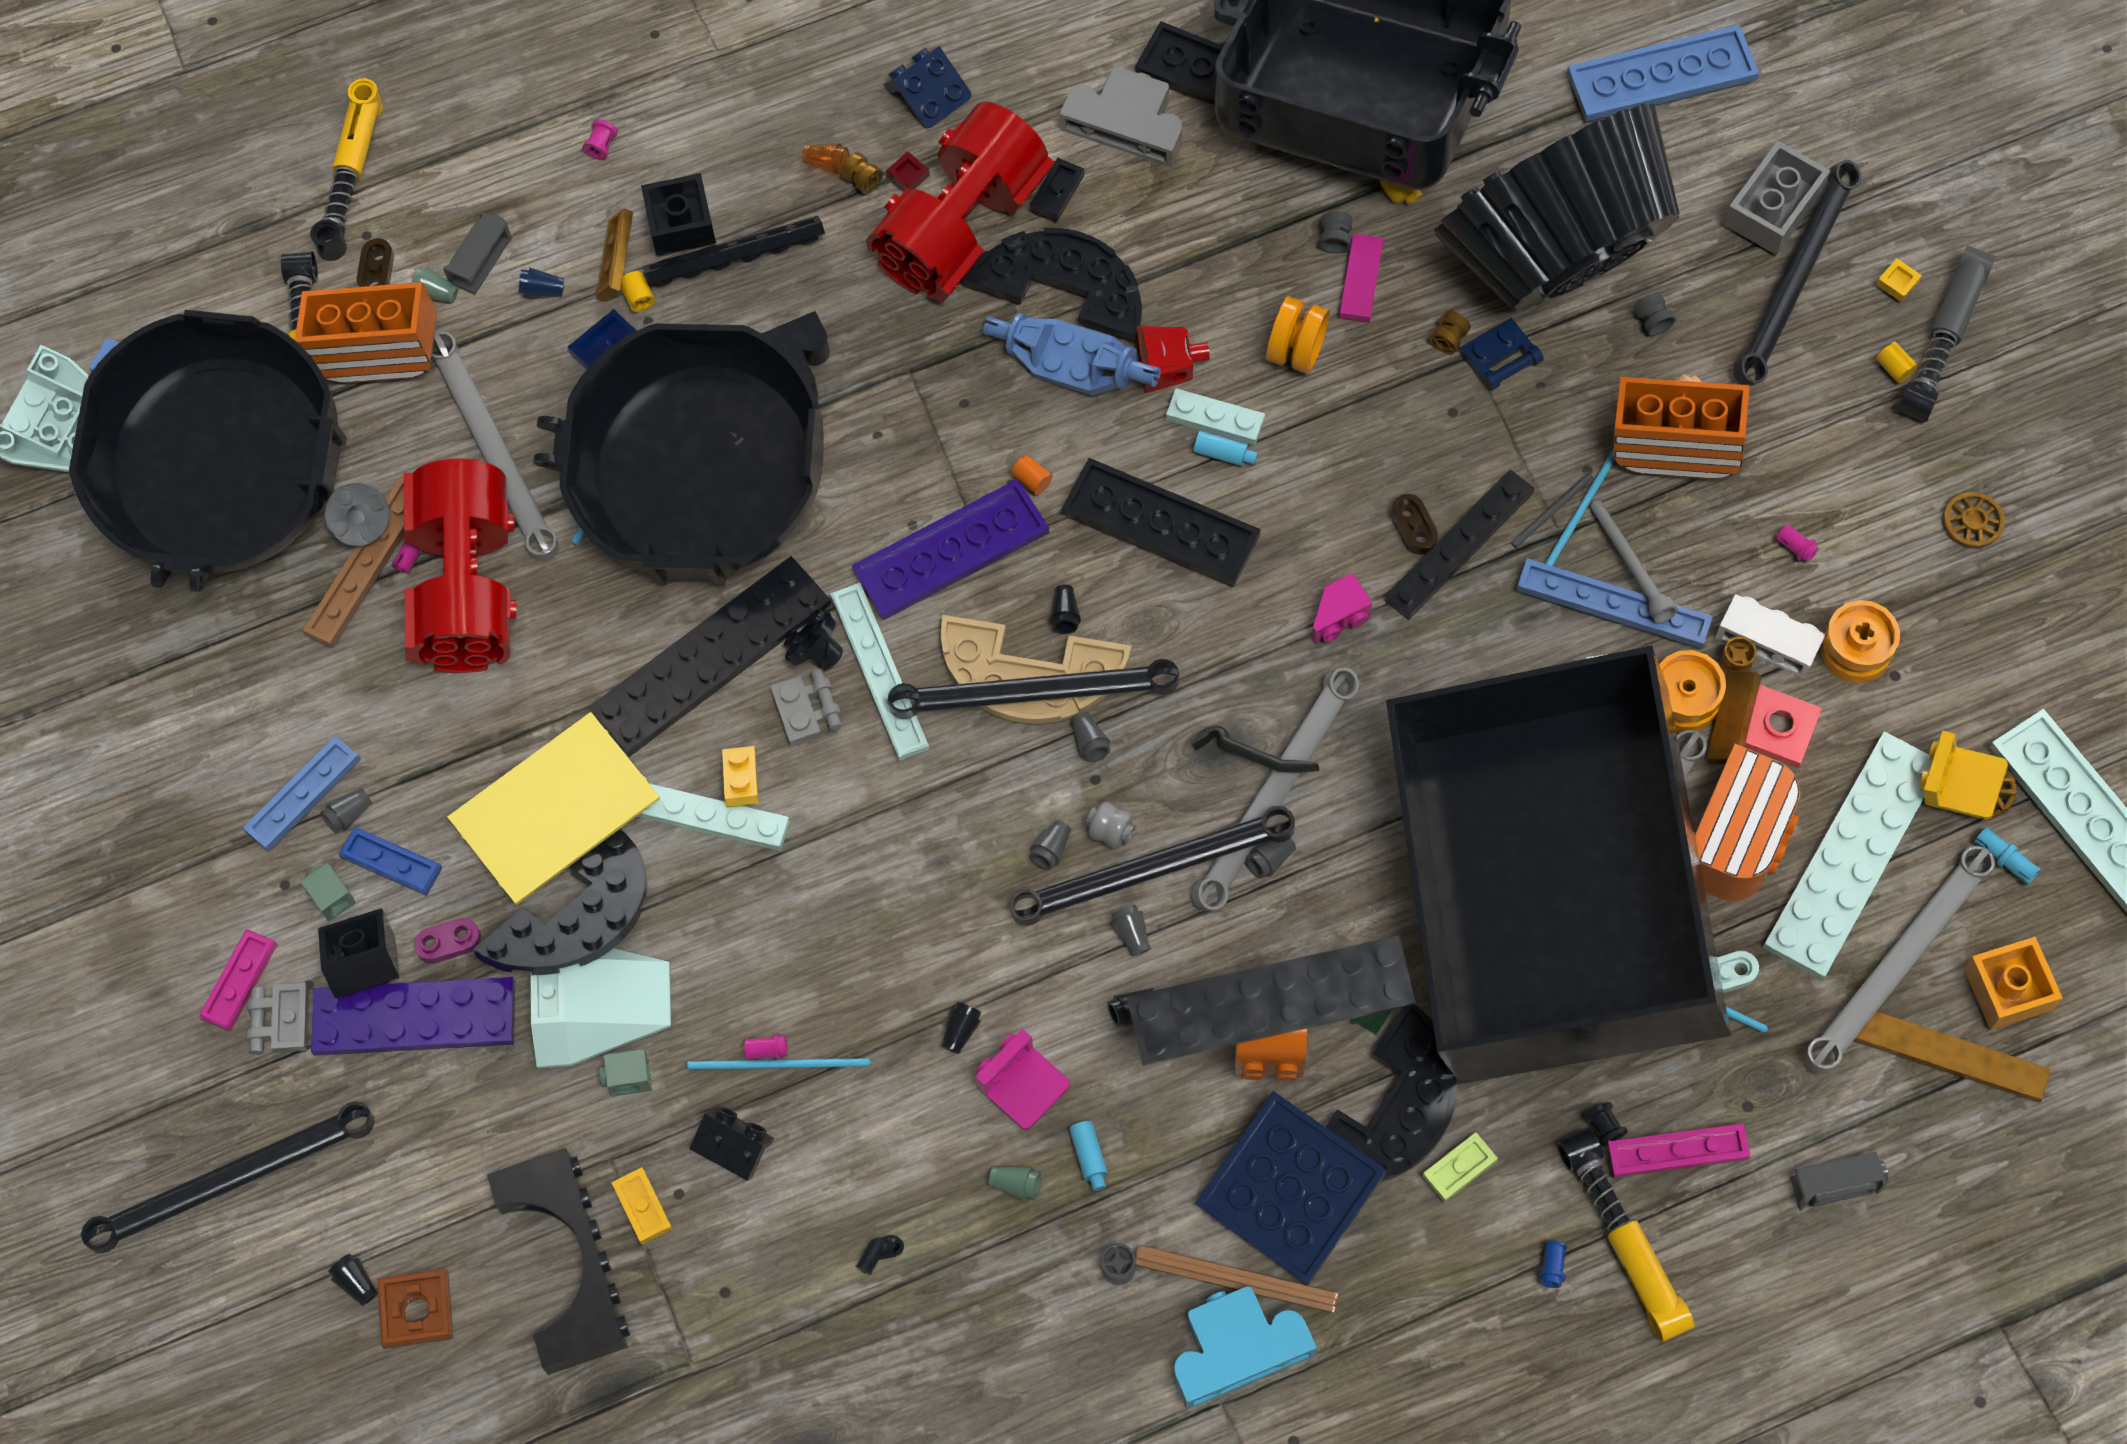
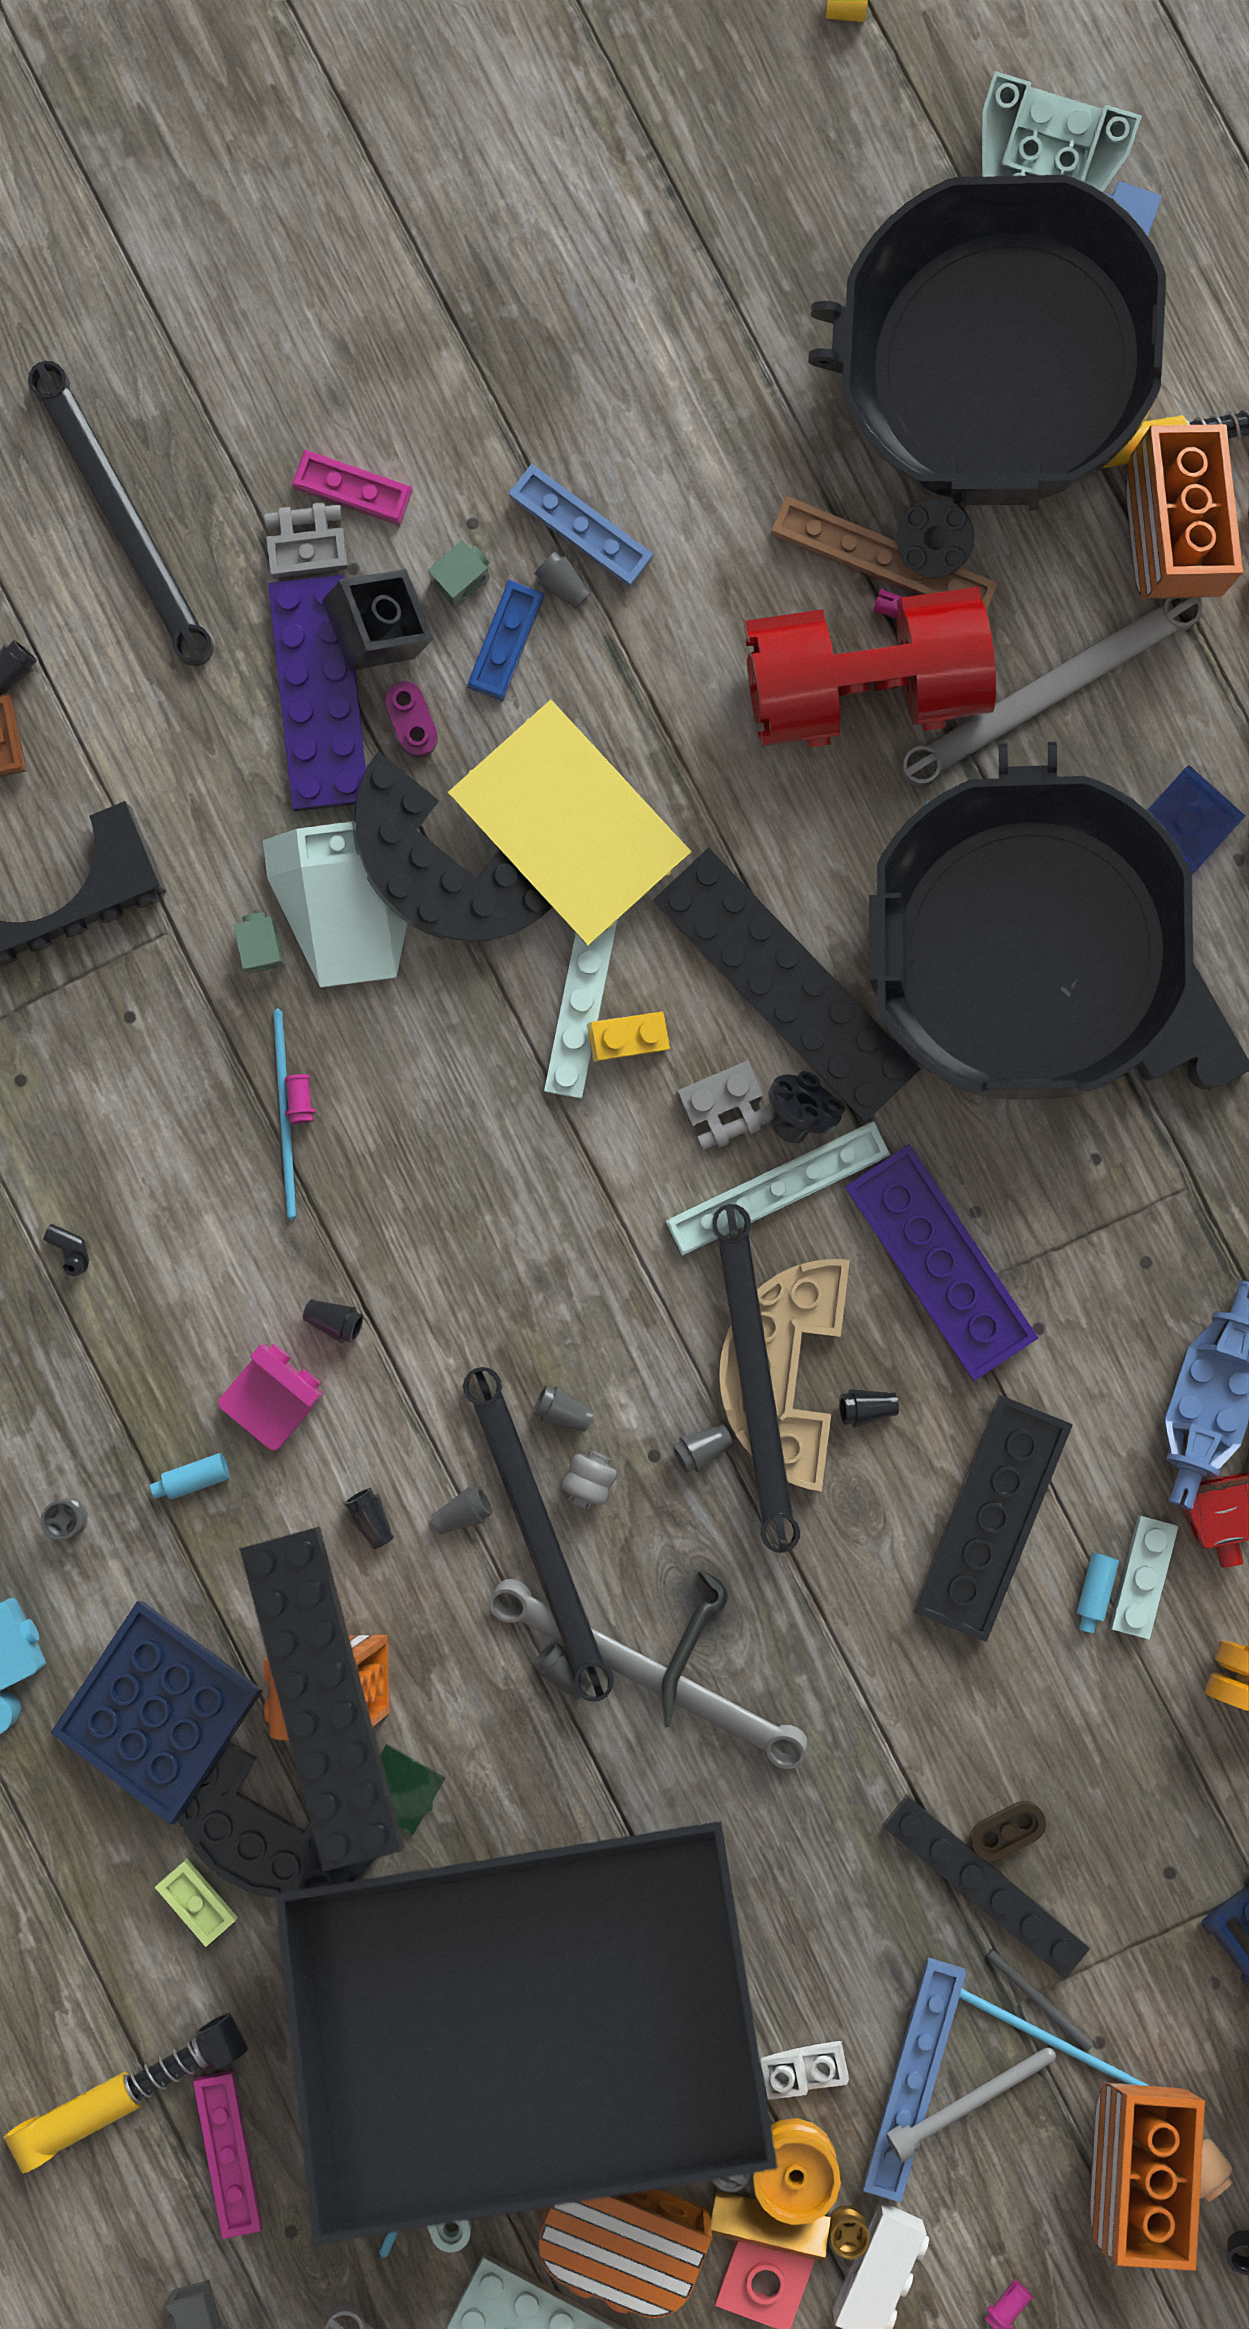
camera: 85 degrees right, 20 degrees up
yellow plate [611,1167,673,1245] -> none
black bracket [689,1107,774,1181] -> none
sand green cone [989,1167,1042,1201] -> none
orange piece [1010,454,1053,495] -> none
medium nougat axle [1135,1245,1338,1313] -> none
dark pink slope [1312,573,1372,645] -> none
blue pin [1538,1241,1567,1288] -> none
black bush [1584,1102,1628,1147] -> none

